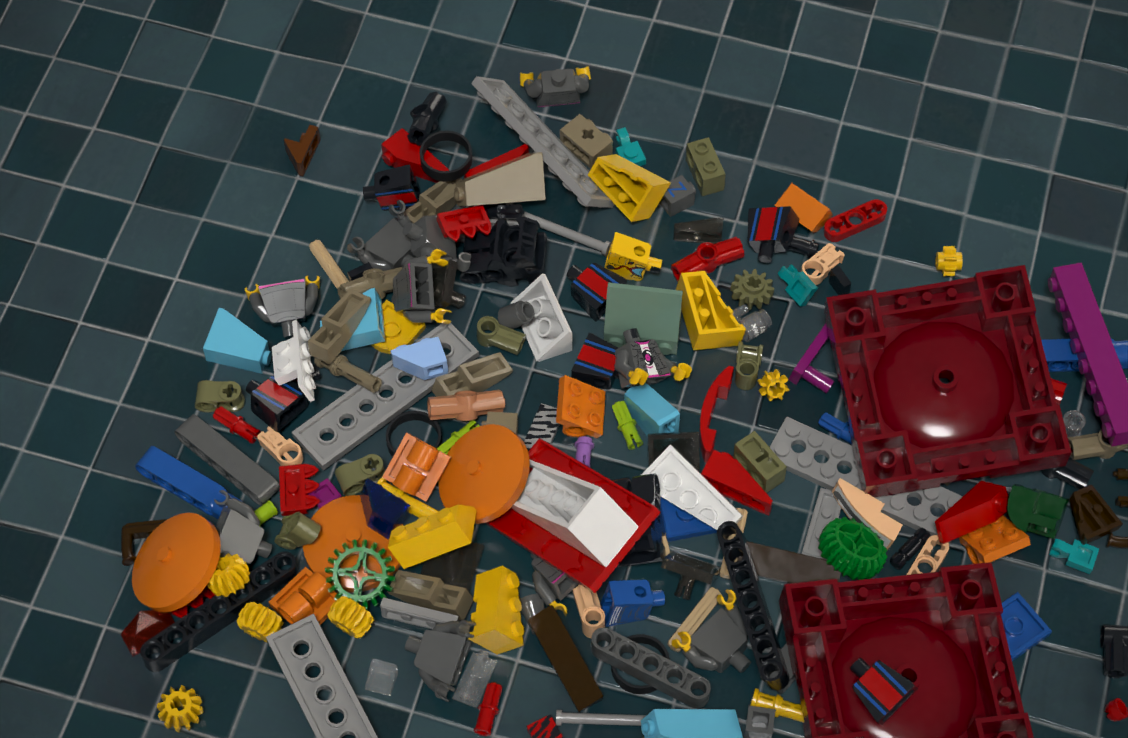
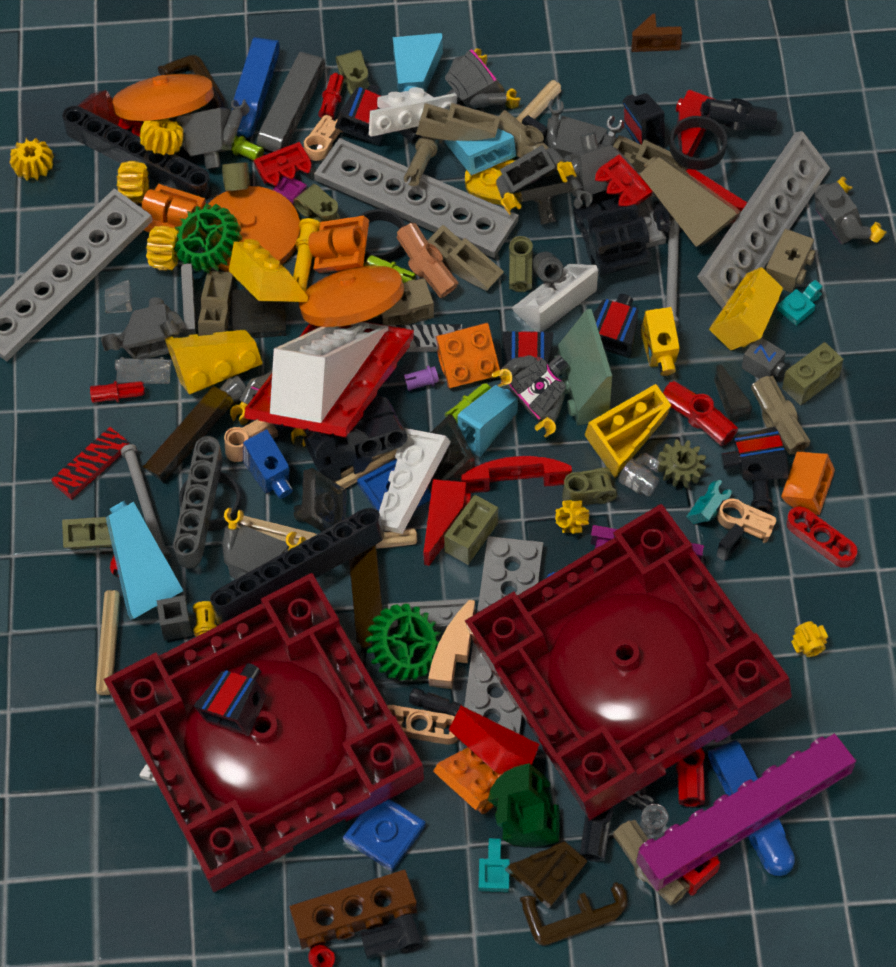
camera: 70 degrees right, 0 degrees up
clear blue slope [360,478,410,540] -> none
light blue slope [391,337,448,380] -> none
none -> reddish brown brick [289,869,417,949]
none -> dark tan piece [751,376,810,455]

